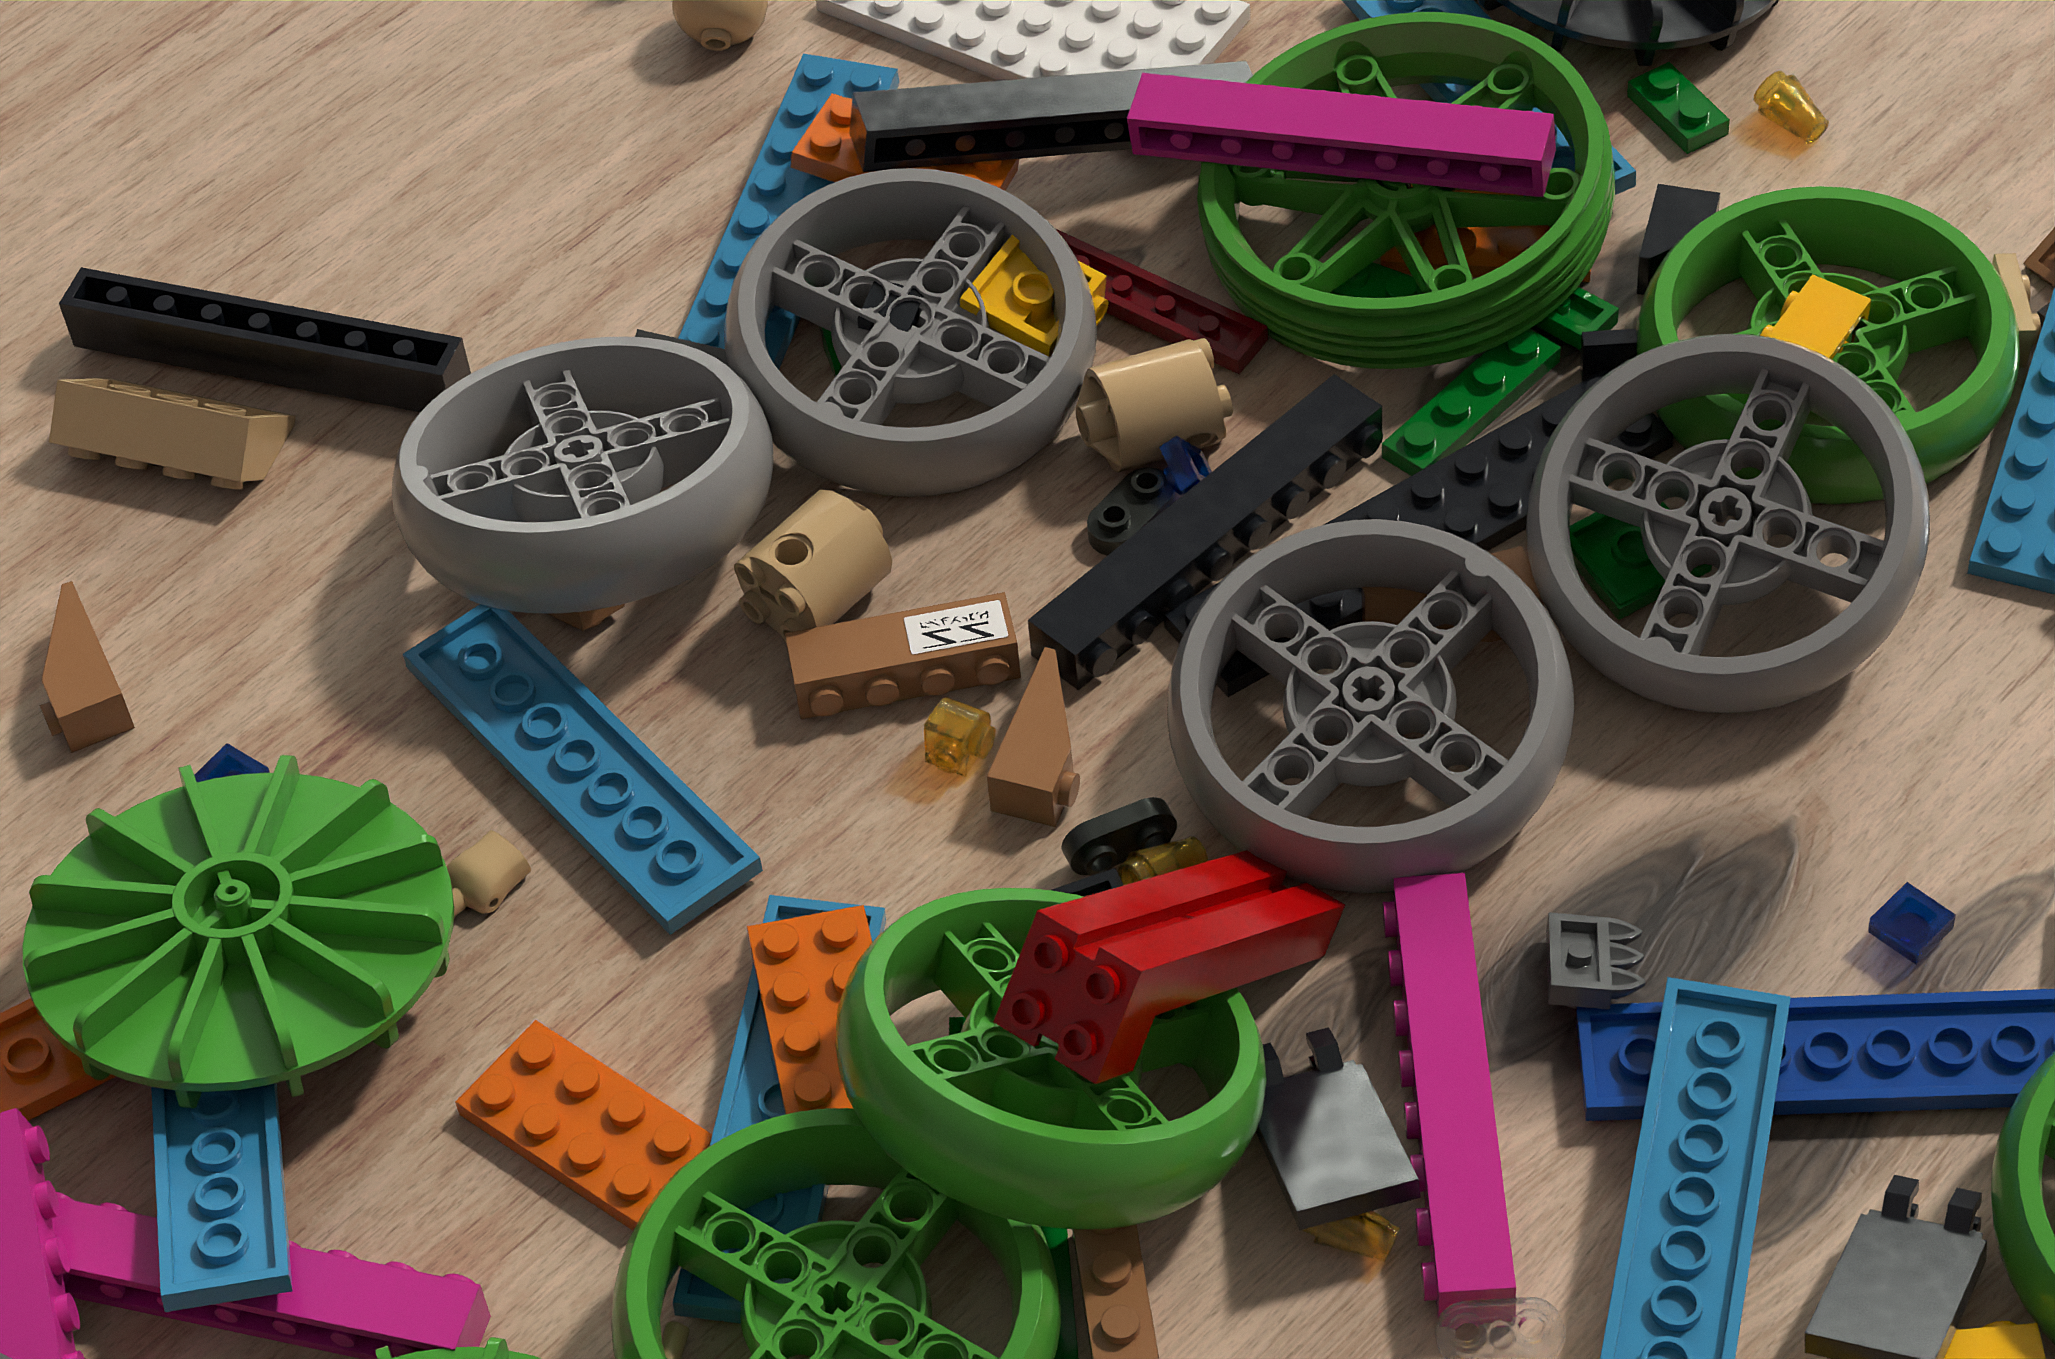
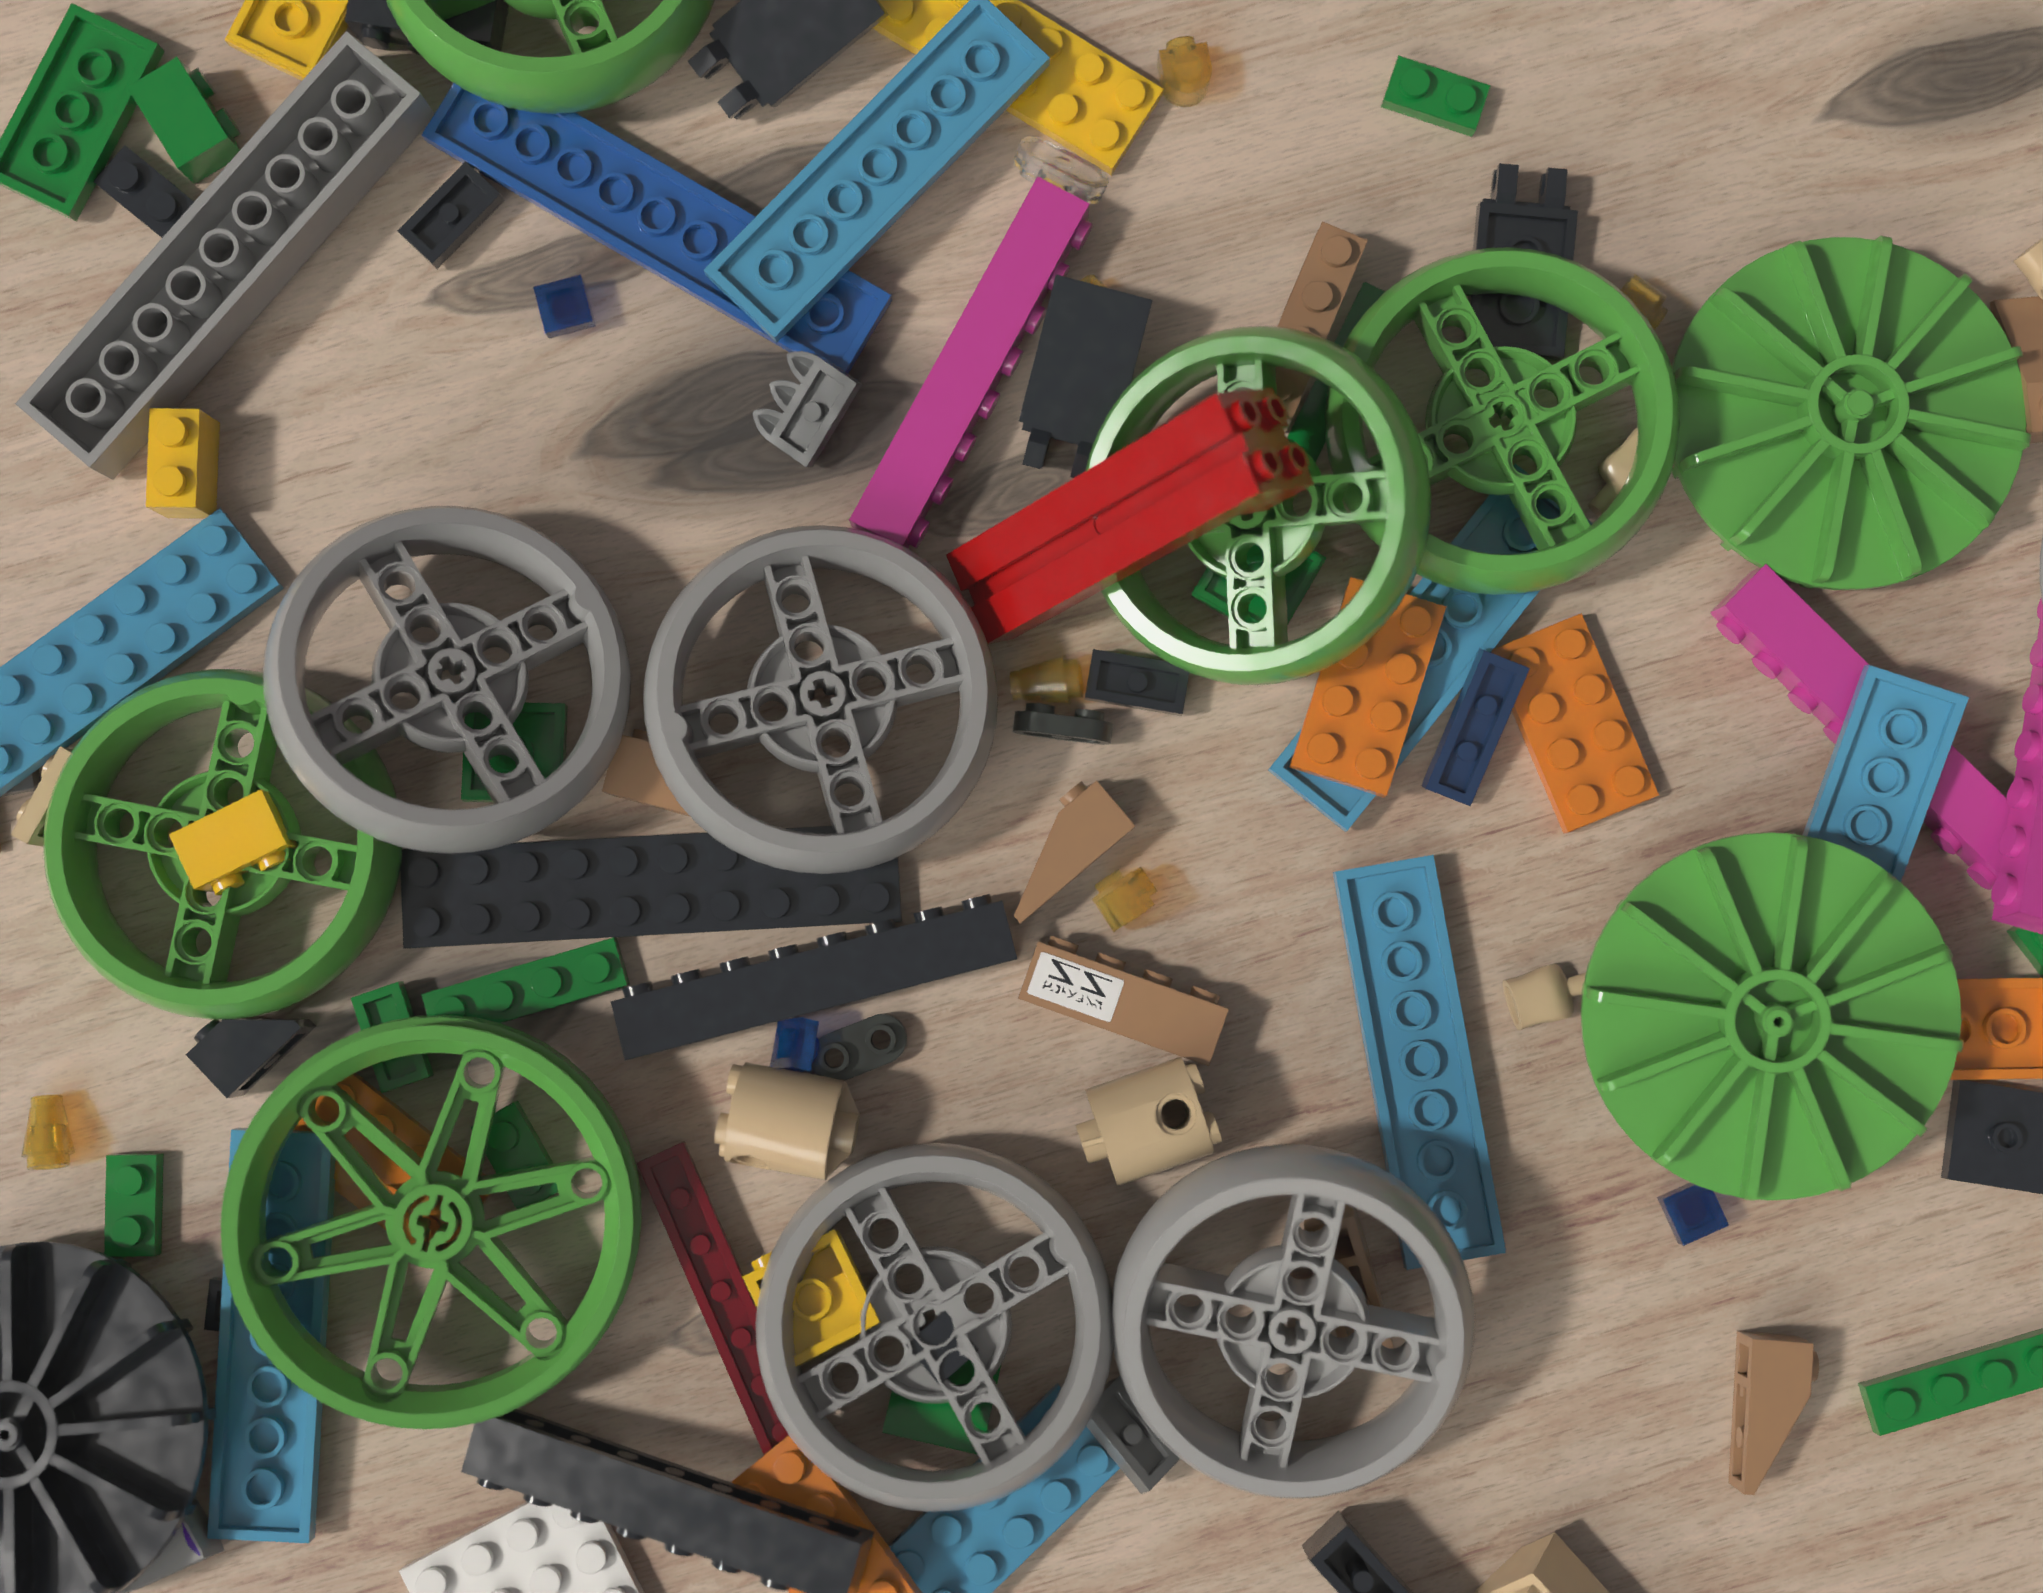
camera: 155 degrees left, 35 degrees up
dark pink brick [1127,73,1556,197] -> none
black tile [1580,329,1637,381] -> none
none -> dark blue plate [1421,648,1530,807]

